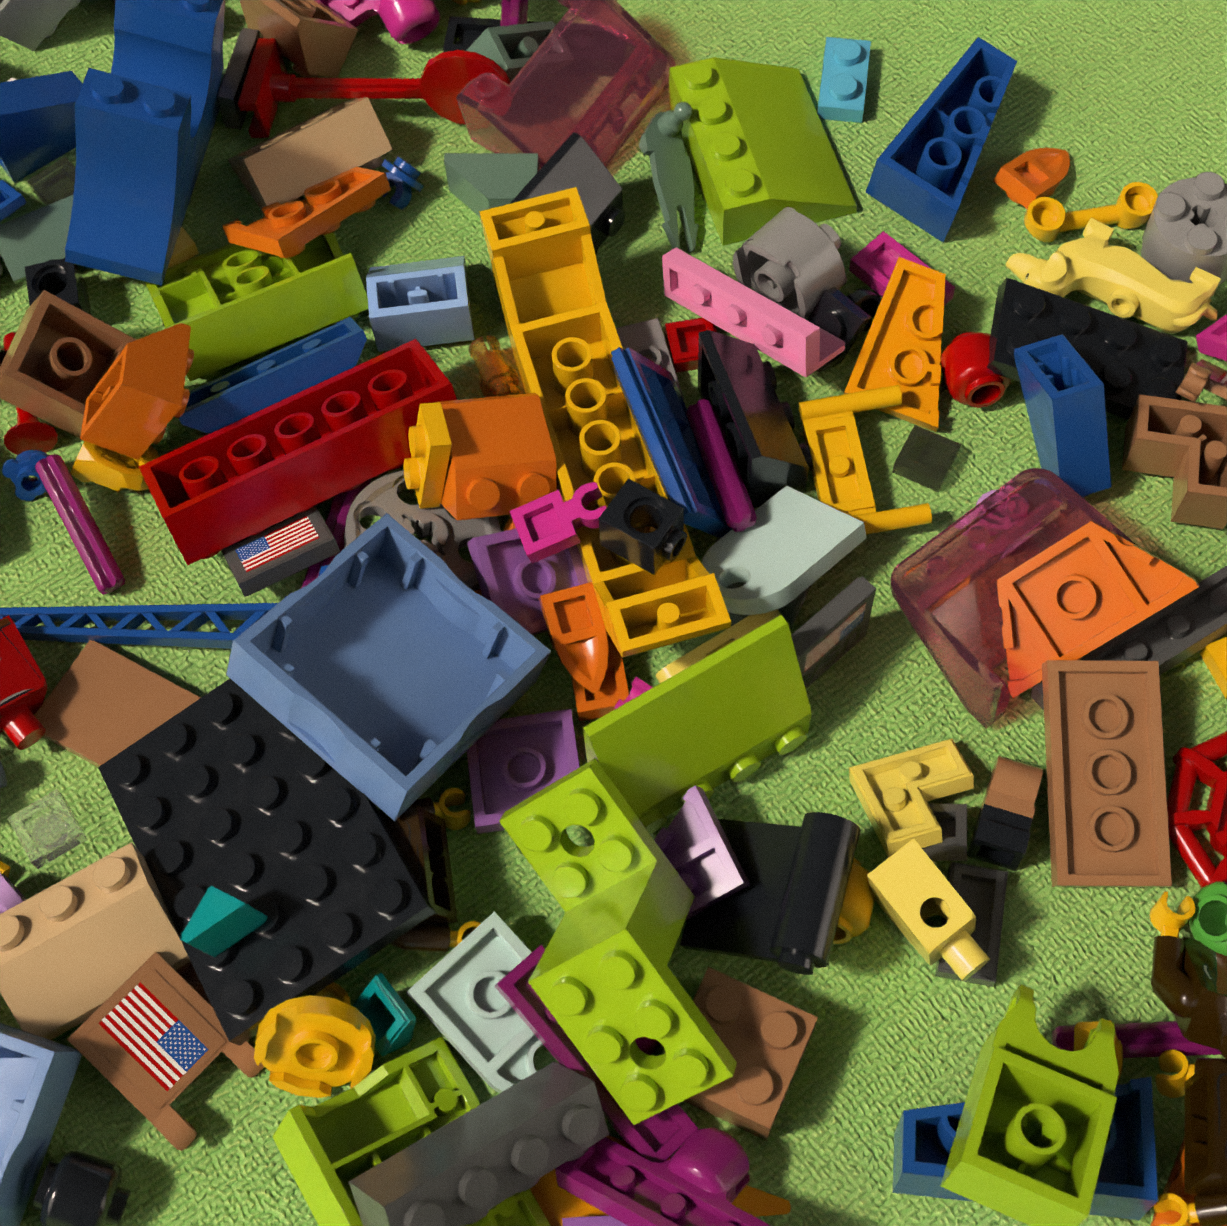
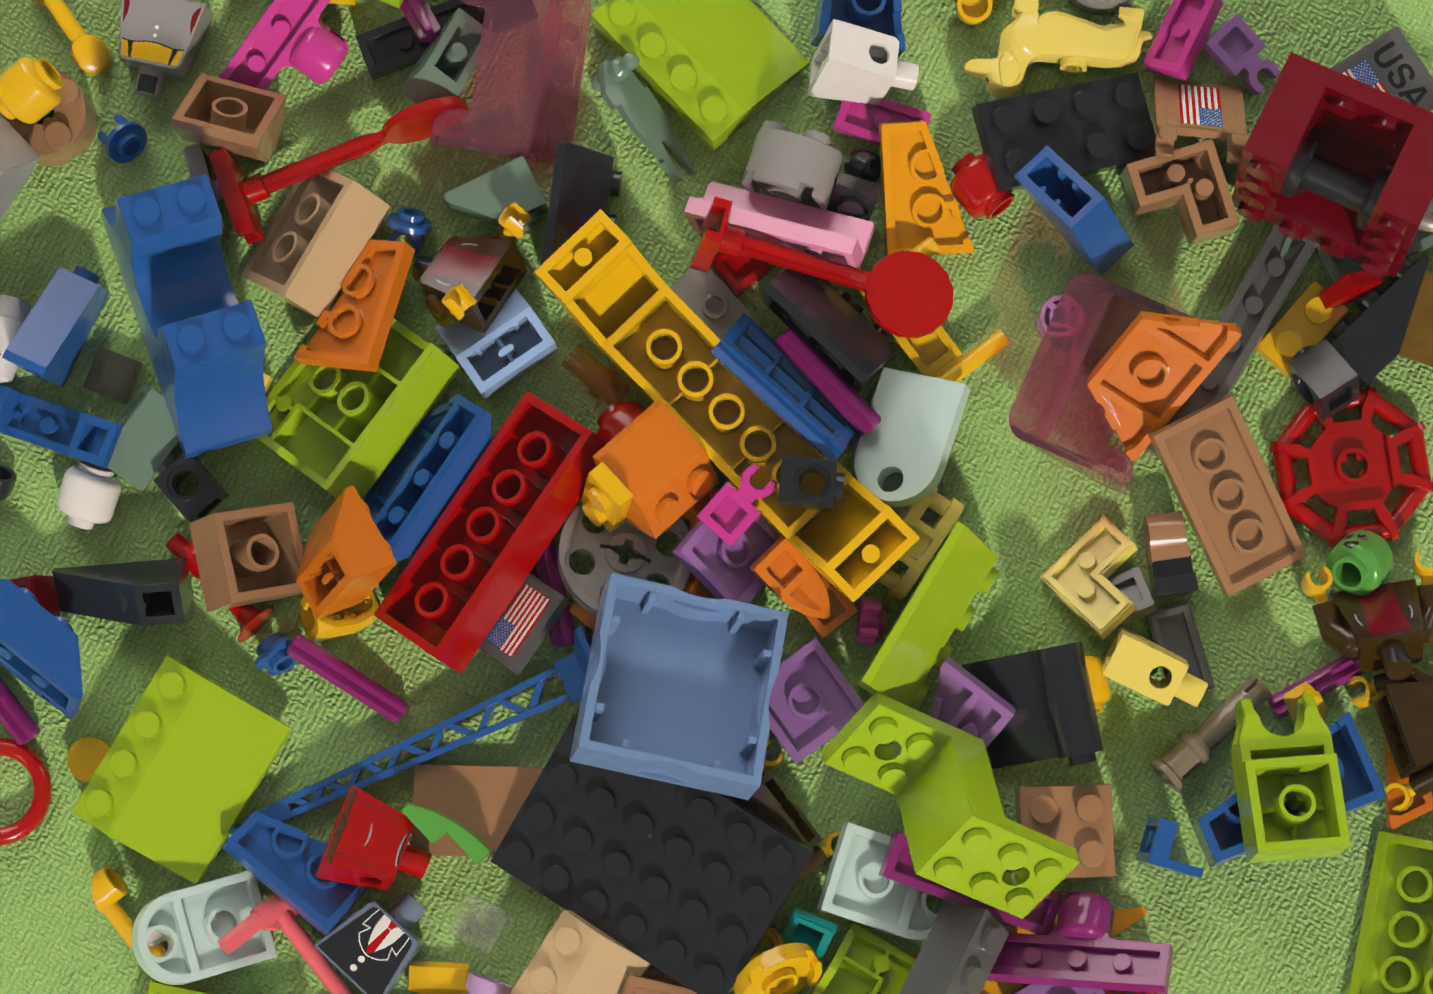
camera: 25 degrees left, 20 degrees up
teal slope [180,886,268,957] -> none
dark grey tile [791,576,876,689] -> none
clear smoke tile [892,425,961,492] -> none
none -> bright green slope [401,803,494,864]
none -> torso [412,202,532,333]
none -> red piece [690,196,954,338]
none -> white torso [808,19,919,105]
none -> blue panel [1136,817,1204,878]
none -> dark tan pin [1150,675,1272,792]

